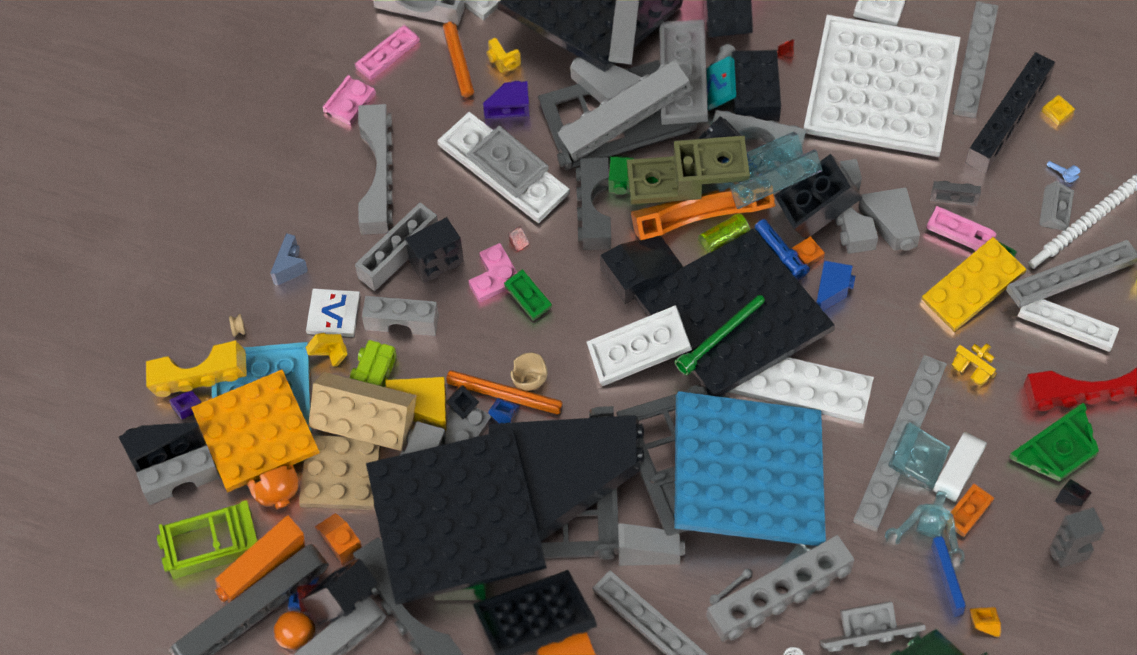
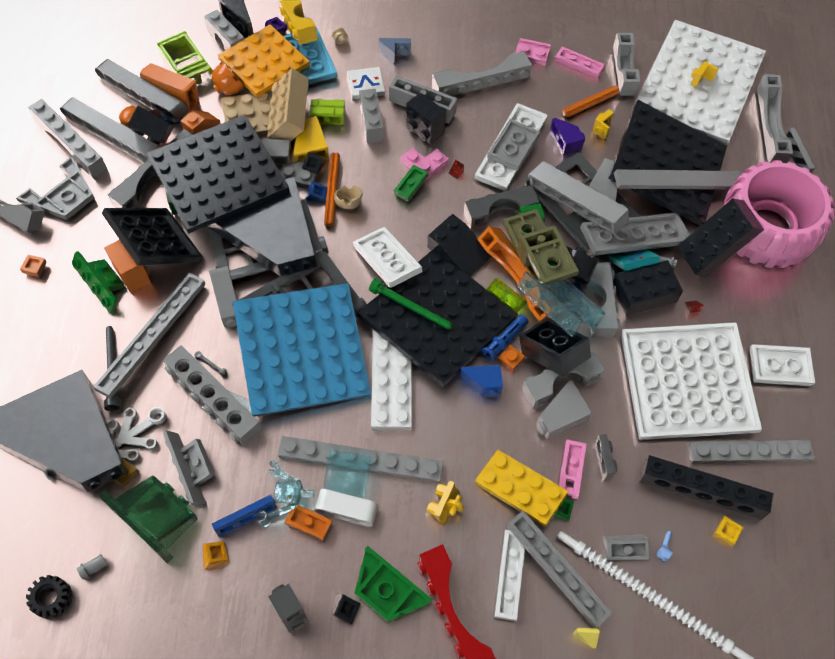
camera: 70 degrees right, 0 degrees up
yellow bracket [305,333,347,367] -> none

